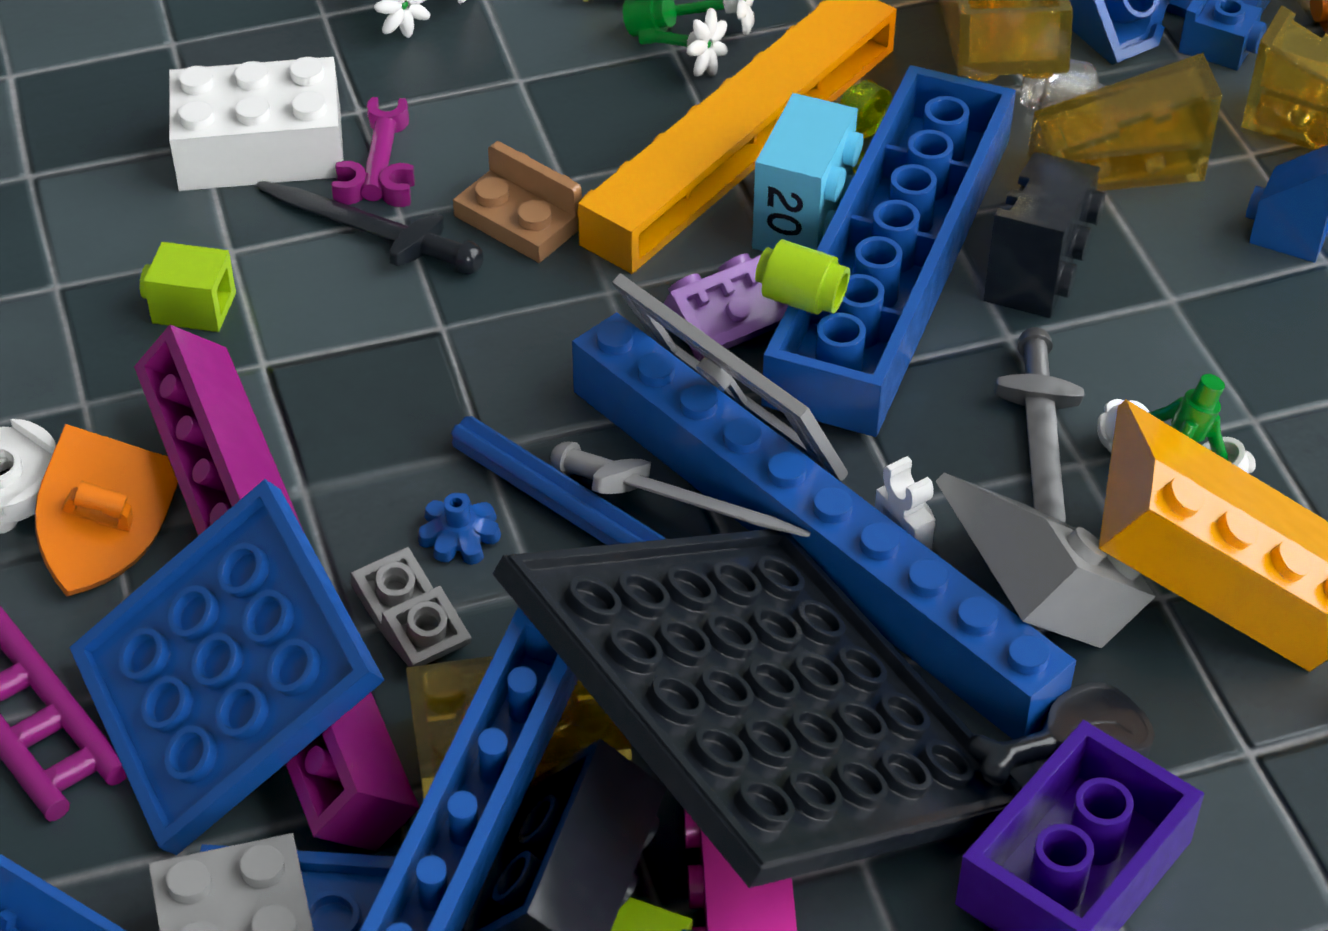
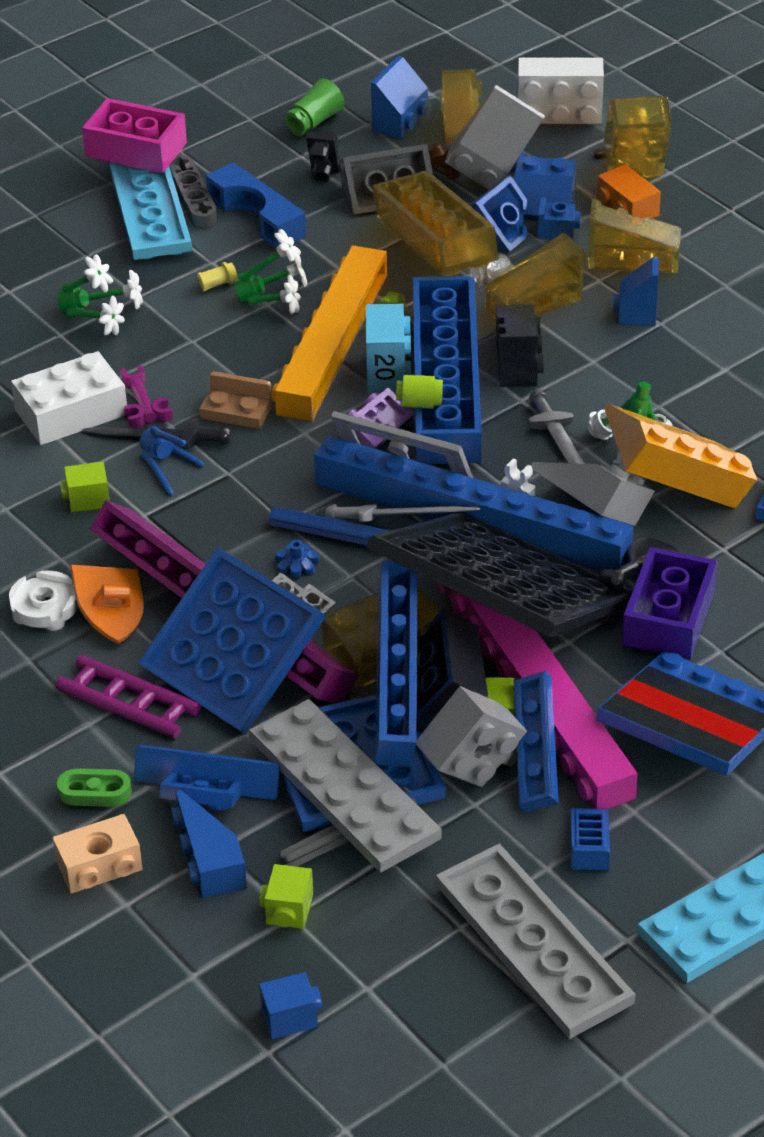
camera: 20 degrees left, 5 degrees down
none -> blue plant [139,426,204,496]

